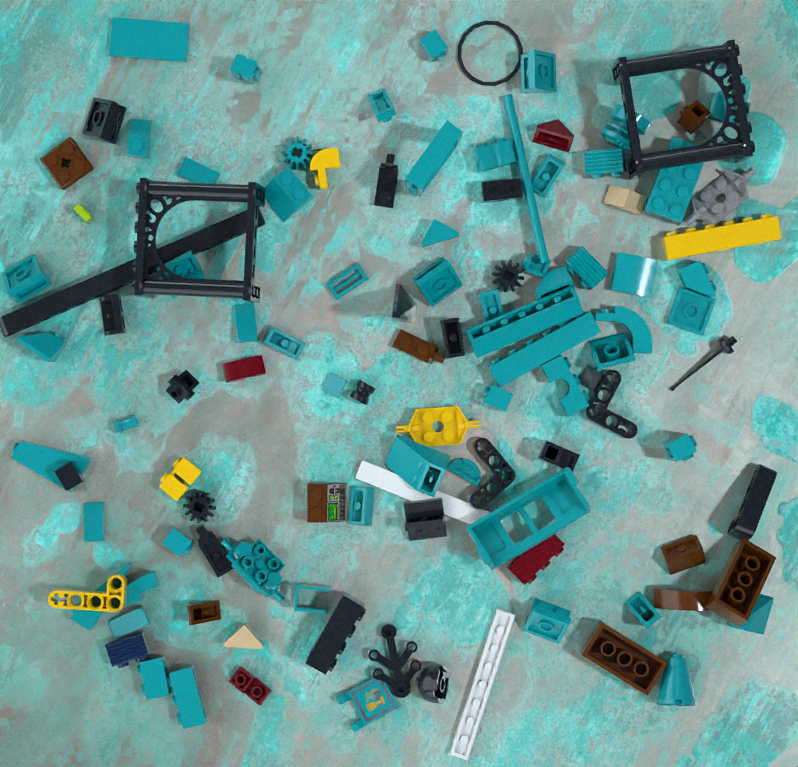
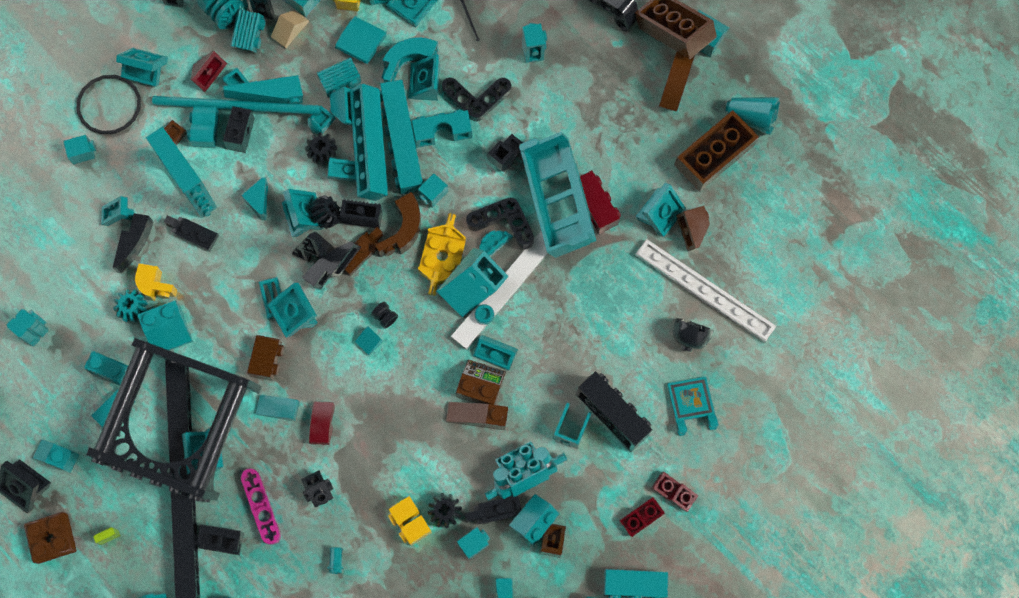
camera: 75 degrees left, 15 degrees down
tan slope [224,623,264,649] -> none
teal slope [261,325,306,360] -> none
black plant [369,624,422,698] -> none
black bracket [404,498,447,541] -> none
flat silver slope [579,365,604,391] -> none
teal slope [625,591,661,629] -> none
reddish brown panel [660,535,706,575] -> none
none -> teal brick [84,351,128,386]
none -> black slope [113,213,153,273]
none -> reddish brown tile [164,120,187,145]
none -> teal slope [223,75,303,104]
none -> dark pink beam [241,468,281,545]
none -> reddish brown brick [247,335,284,381]
none -> teal bracket [267,282,318,338]
none -> black slope [302,241,361,289]
none -> black gear [309,195,341,229]
none -> reddish brown arch [376,192,421,257]
none -> reddish brown slope [446,402,508,431]
none -> teal tile [475,304,494,325]
none -> teal brick [509,494,559,546]
none -> dark red slope [651,472,699,512]
none -> reddish brown slope [676,206,710,251]

